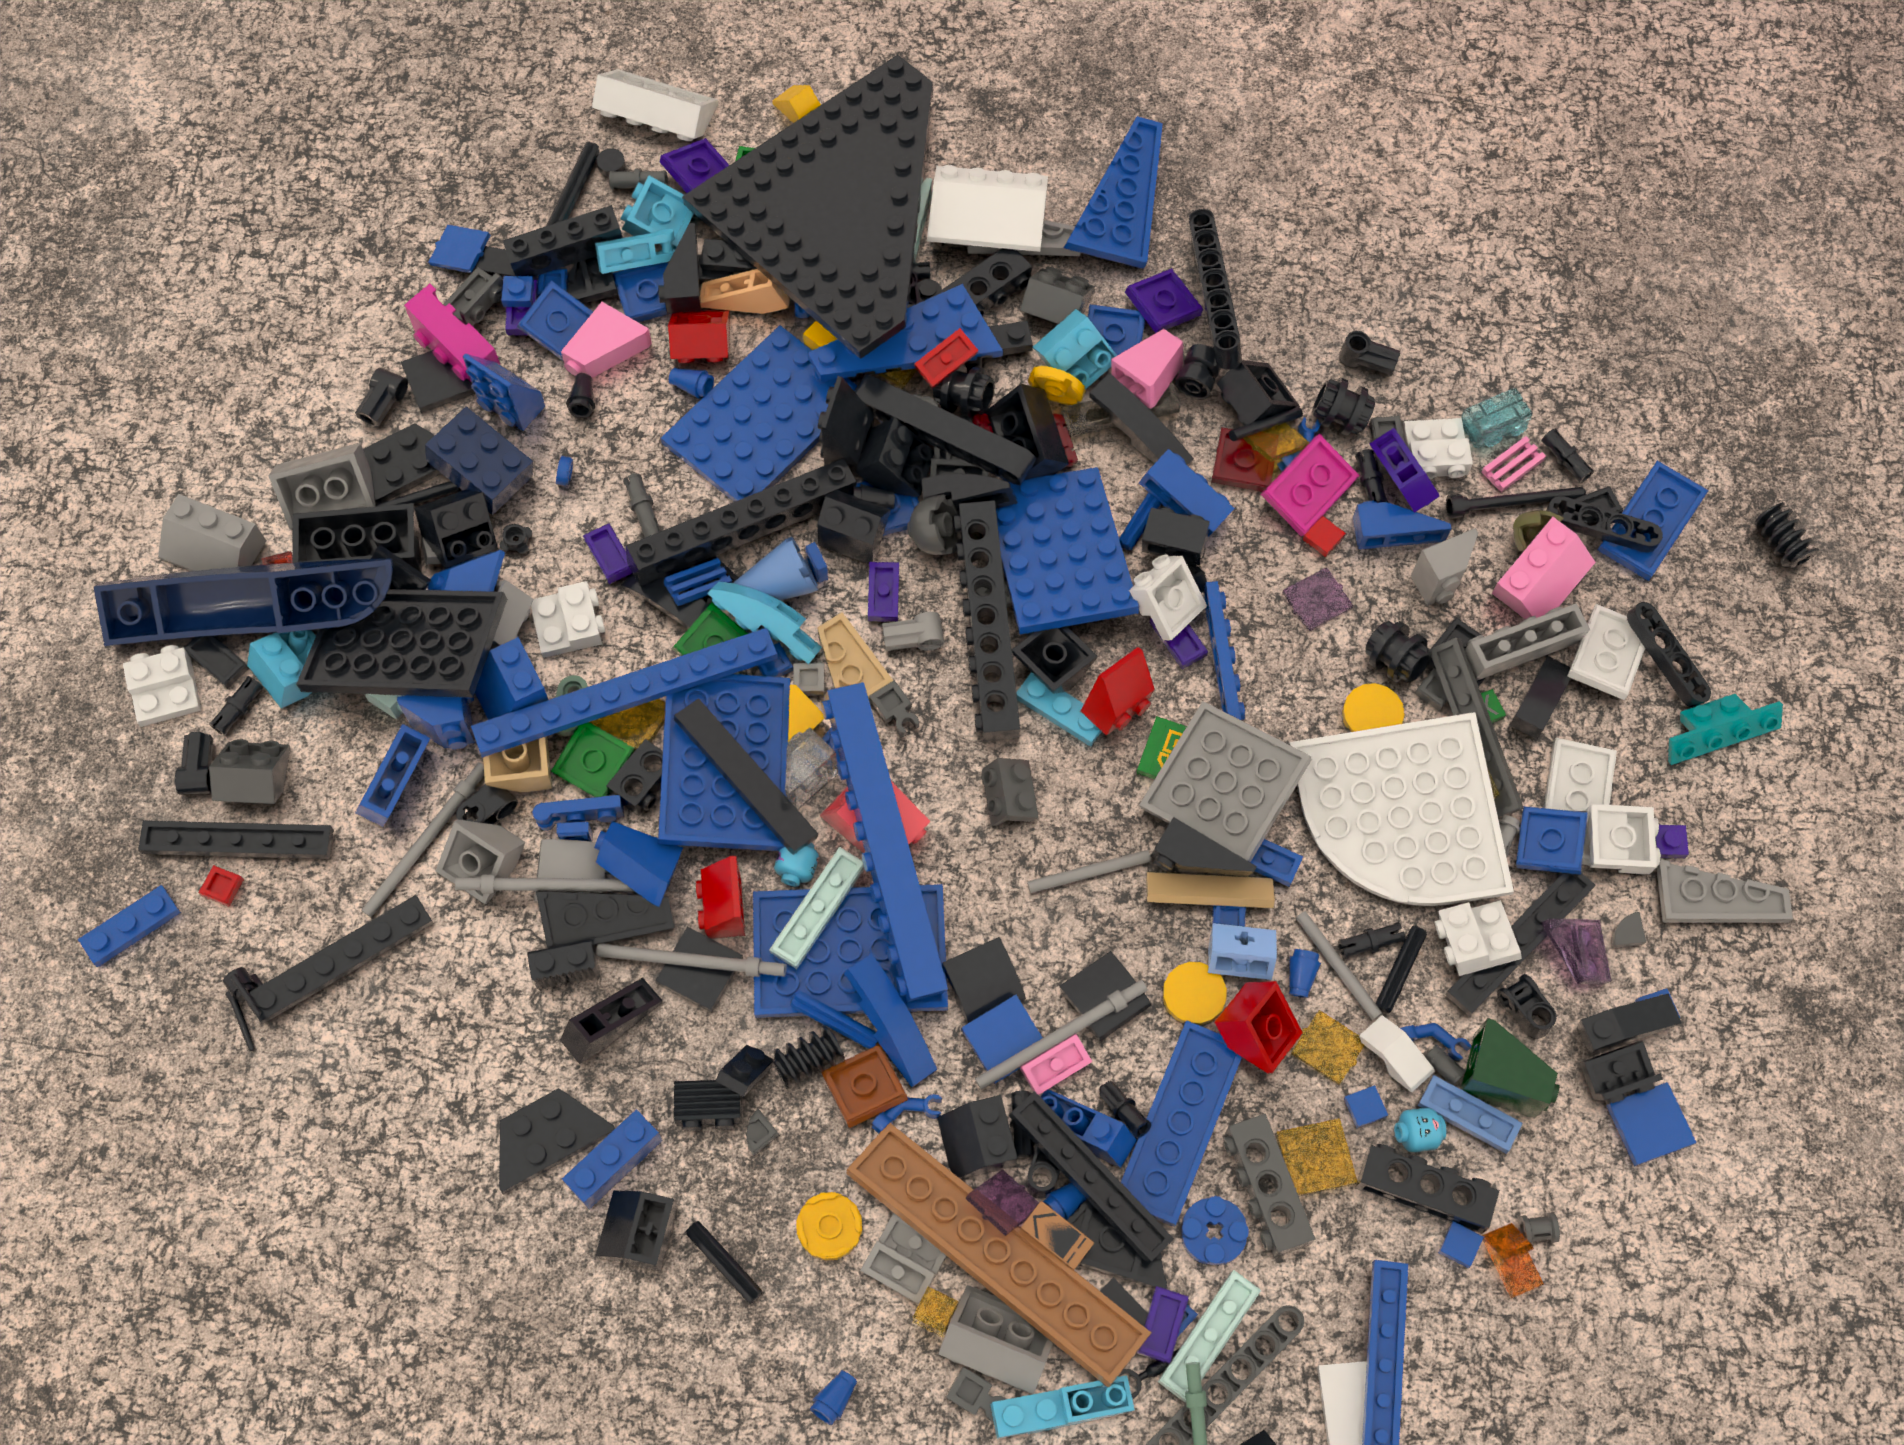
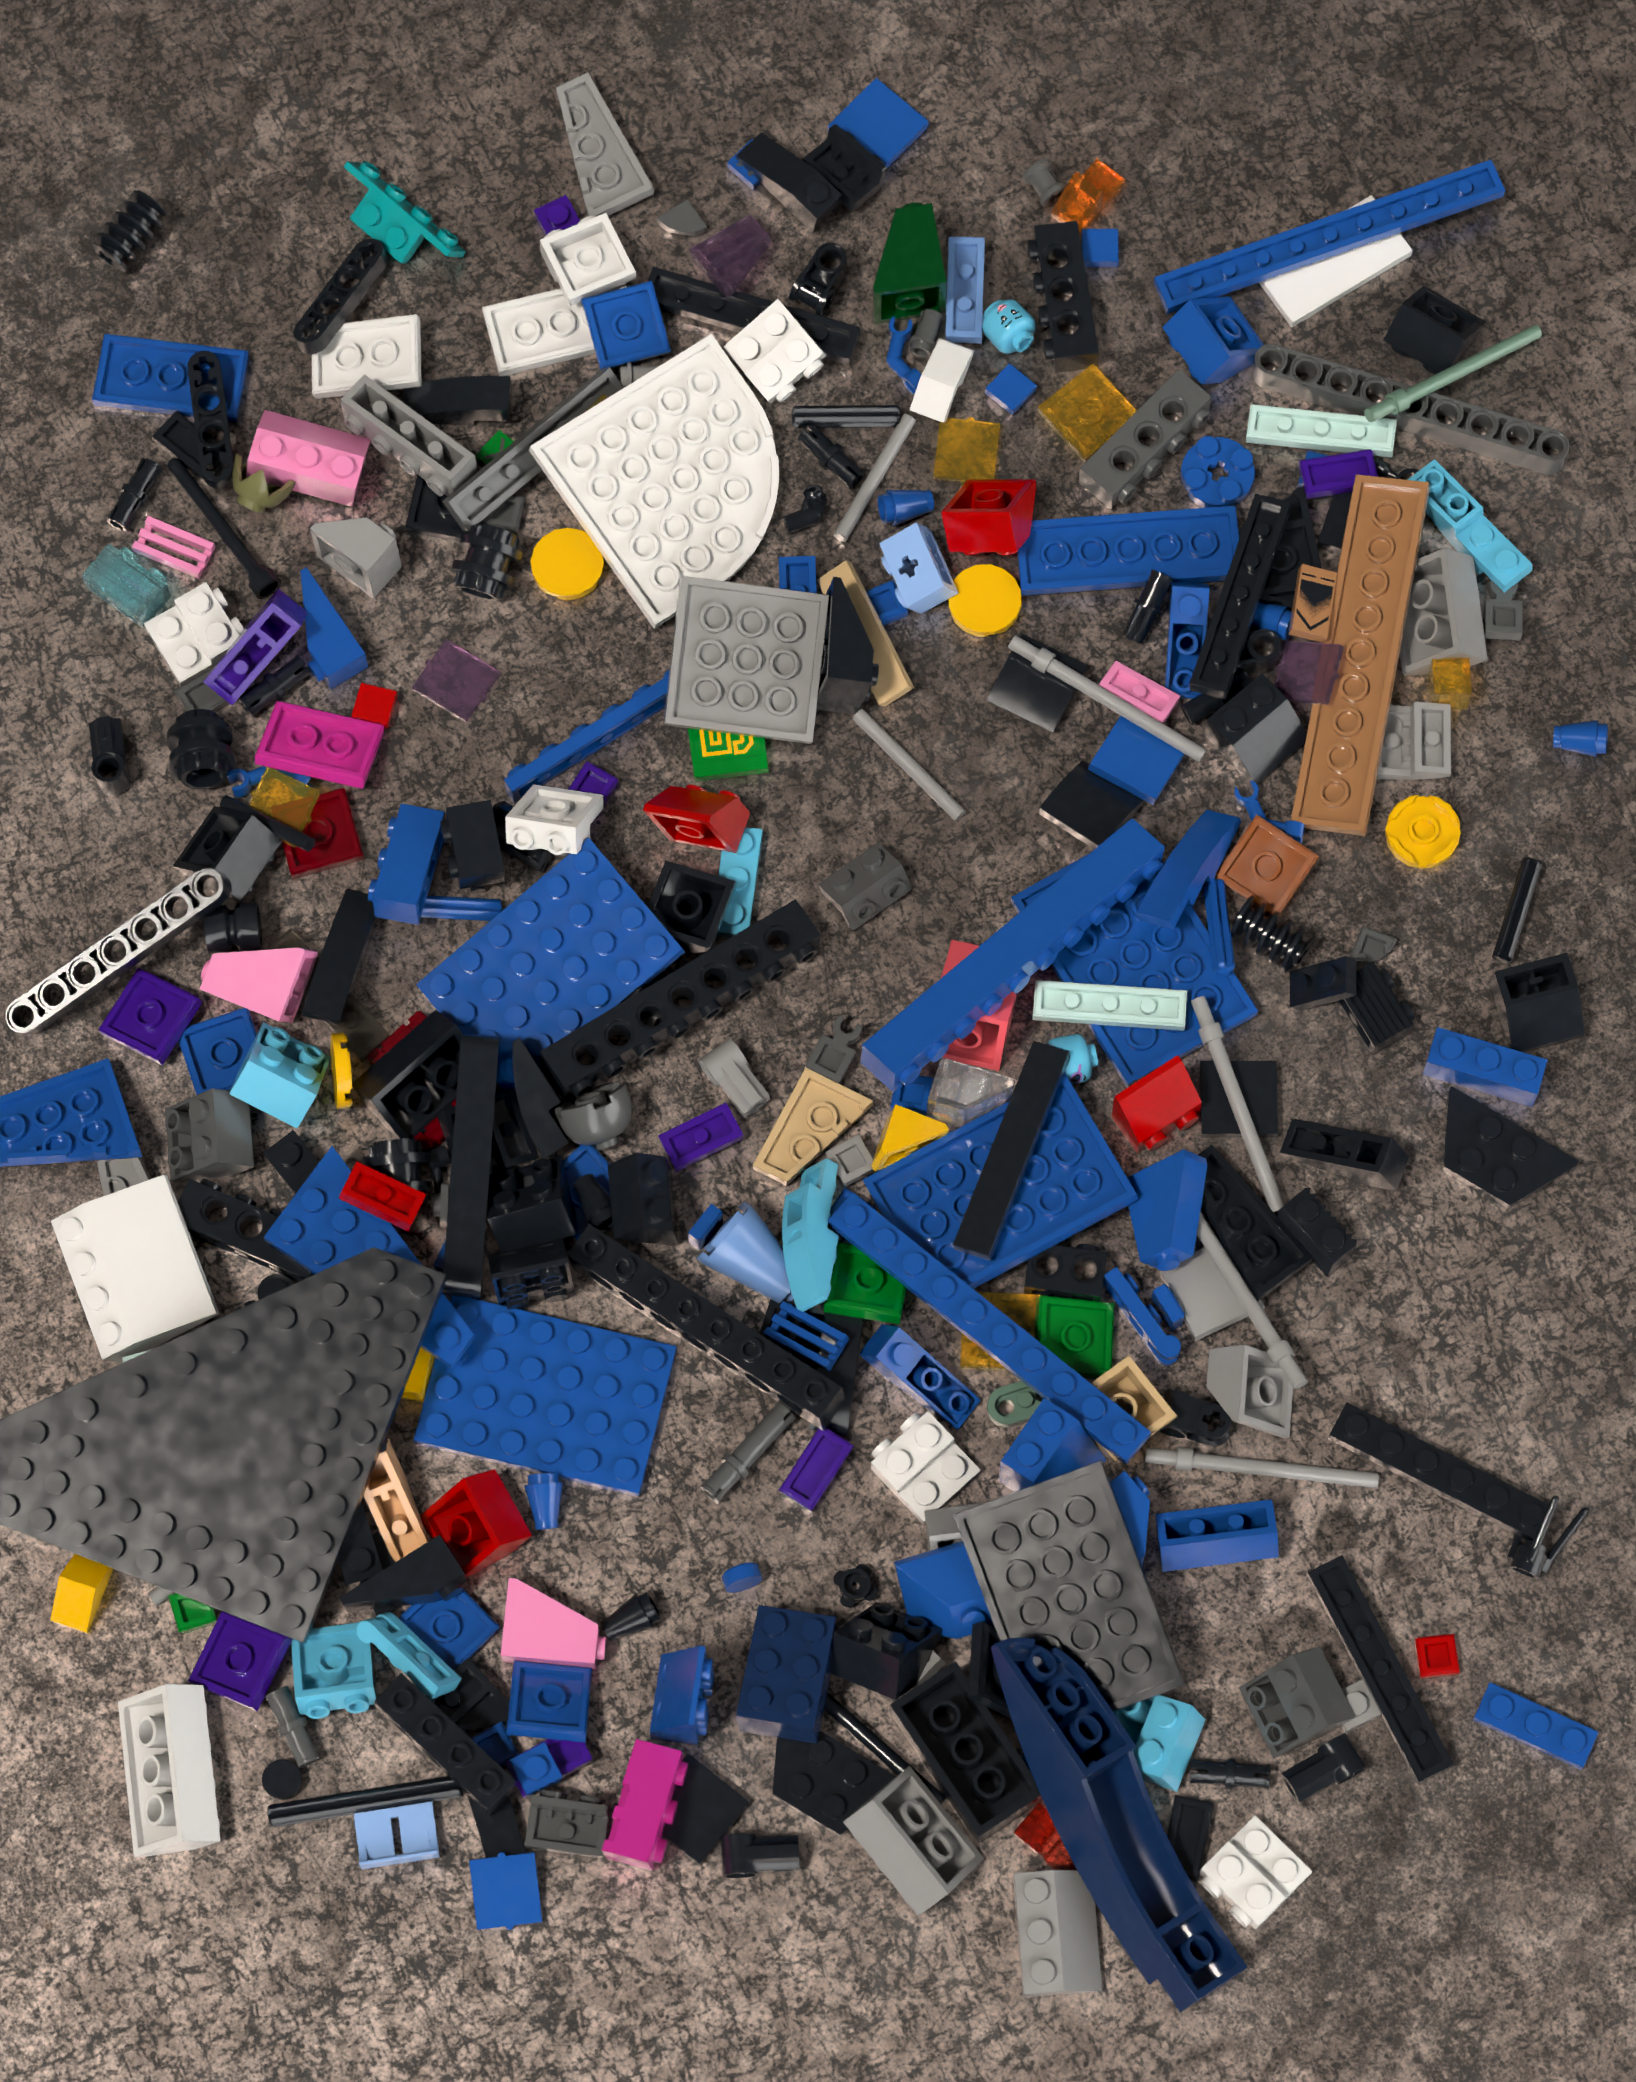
camera: 115 degrees left, 5 degrees up
none -> light blue piece [354,1801,440,1870]
none -> black arm [782,484,827,534]
none -> blue slope [859,1324,981,1430]
none -> blue slope [1162,296,1264,385]
none -> light grey plate [1341,1679,1381,1733]

